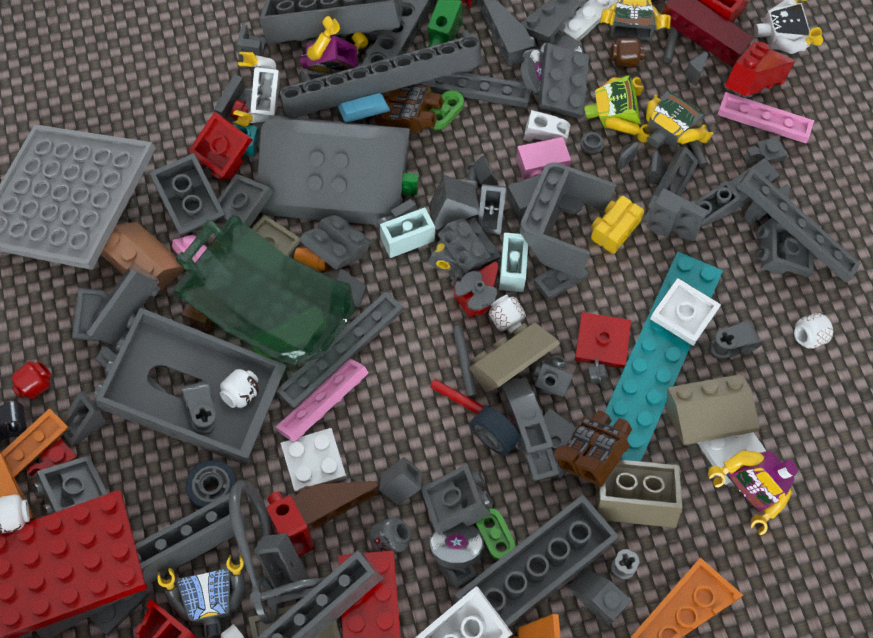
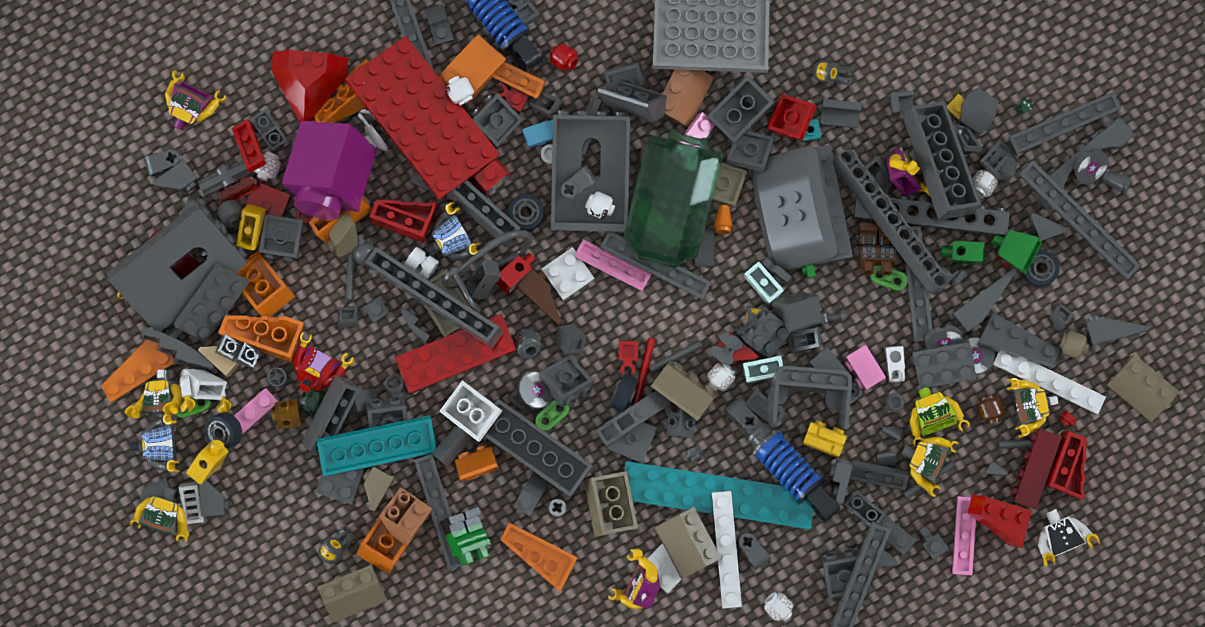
camera: 80 degrees right, 20 degrees up
red plate [230,100,249,121] -> none
white torso [233,52,280,127] -> none
dark grey plate [300,214,371,270] -> none
medium azure tile [338,93,390,123] -> none
dark grey slope [473,156,499,186] -> none
reddish brown hips [553,410,632,487] -> none
red plate [575,312,631,369] -> none
white plate [650,279,721,346] -> none
none -> red torso [472,160,512,197]
none -> medium azure slope [522,120,553,148]
none -> white tile [541,144,553,164]
none -> red plate [619,341,638,375]
none -> white plate [712,491,742,608]
none -> piece [724,397,840,522]
none -> dark grey piece [813,61,853,85]

